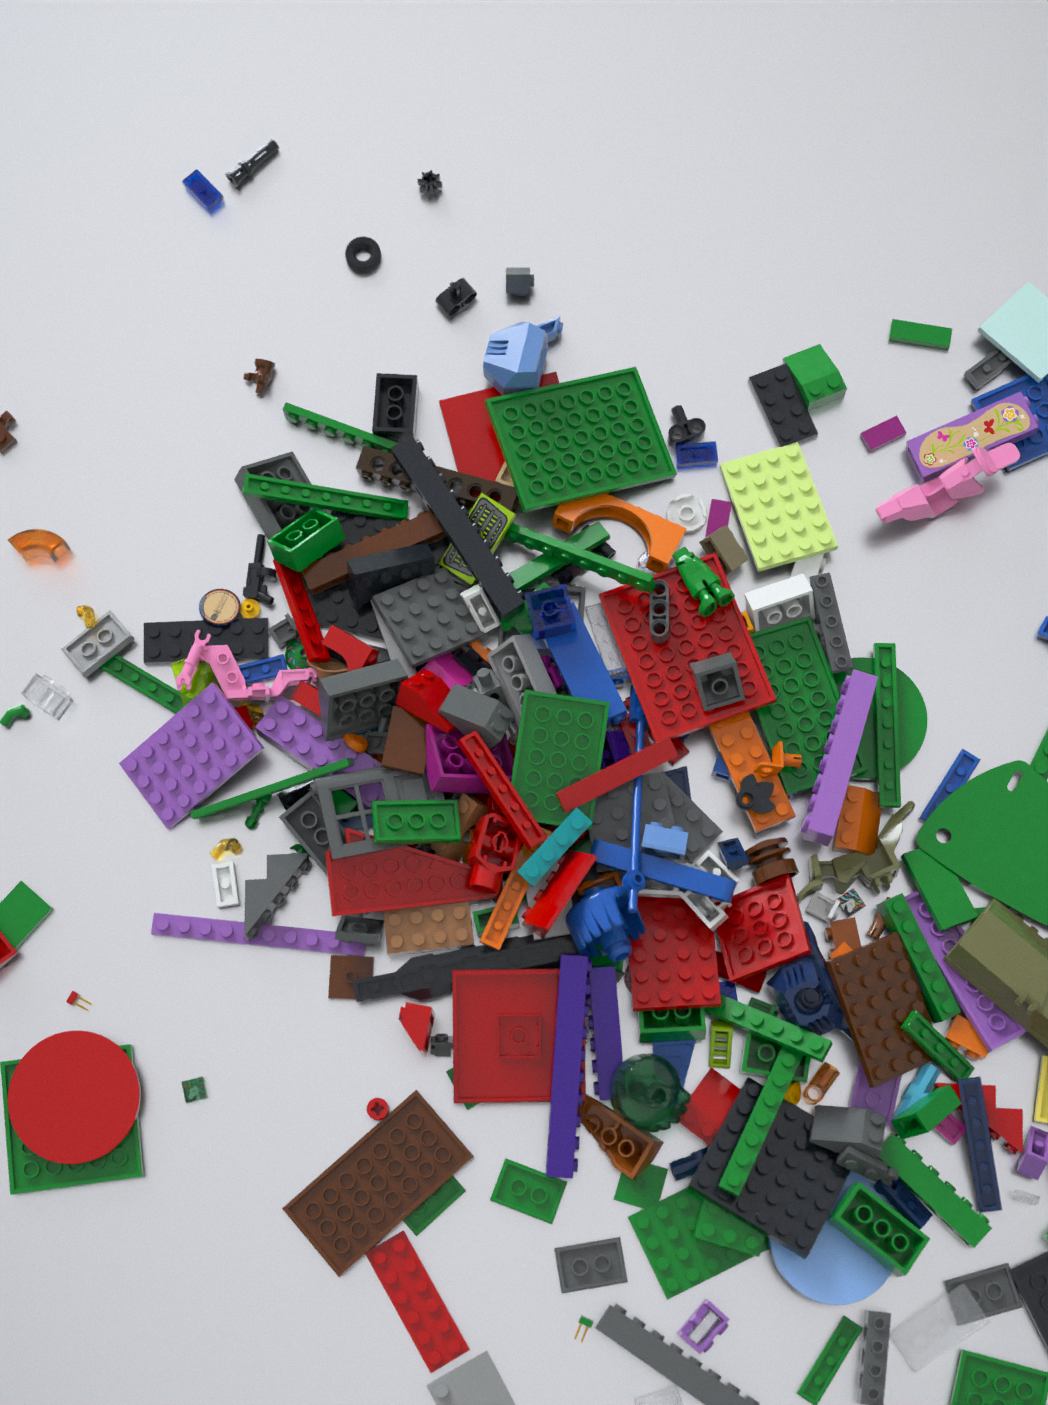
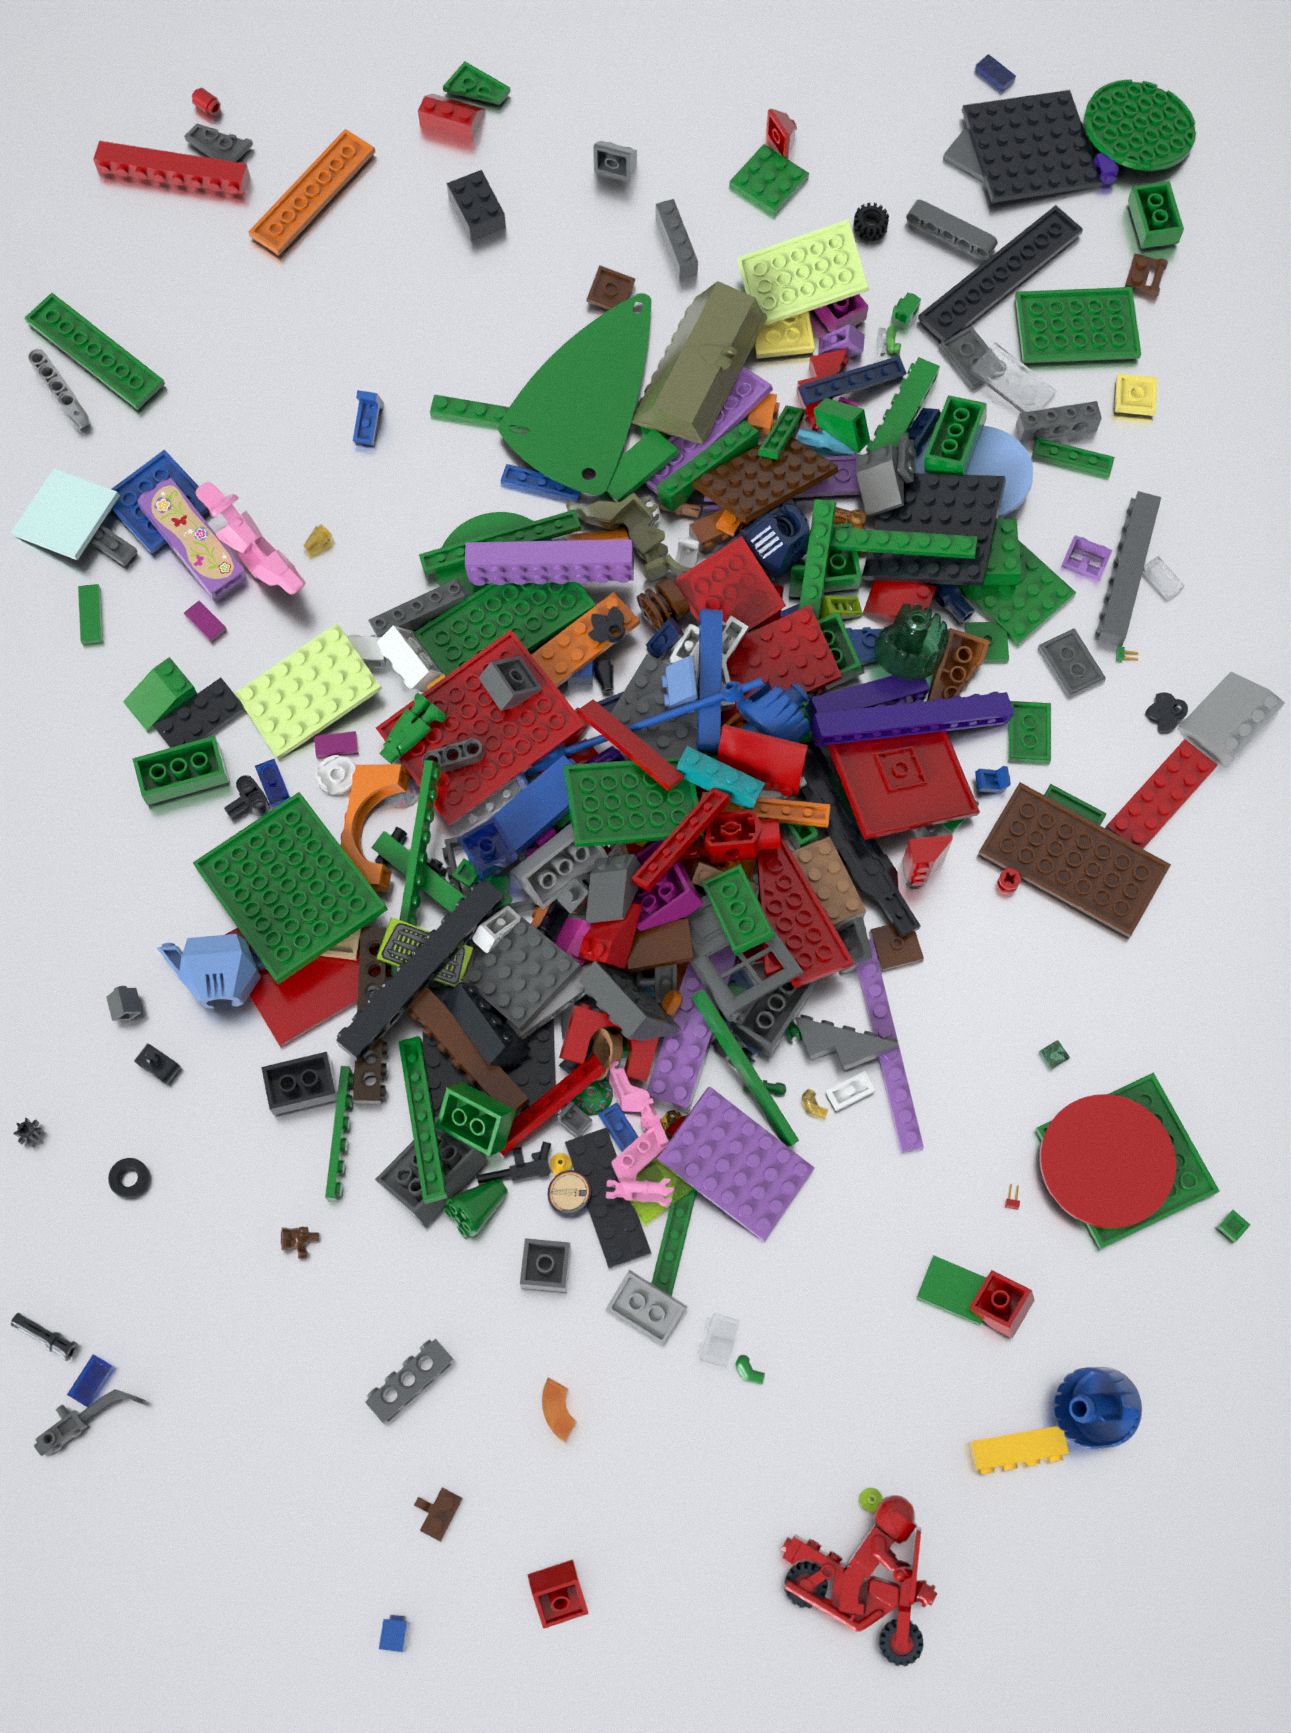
camera: 110 degrees left, 5 degrees down
clear yellow arm [76,604,96,628] -> none
dark tan brick [699,525,749,575] -> none
orange bracket [753,741,802,776] -> none
tile [835,888,866,919] -> none
none -> dark grey piece [34,1389,146,1456]
none -> green brick [132,735,229,805]
none -> clear yellow cone [302,524,332,554]
none -> dark grey brick [365,1338,455,1425]
none -> green cone [443,1179,508,1237]
none -> dark grey brick [520,1238,571,1292]
none -> black cone [594,660,614,692]
none -> bright green arm [886,326,901,354]
none -> blue bracket [975,766,1011,793]
none -> black plate [1145,692,1188,732]

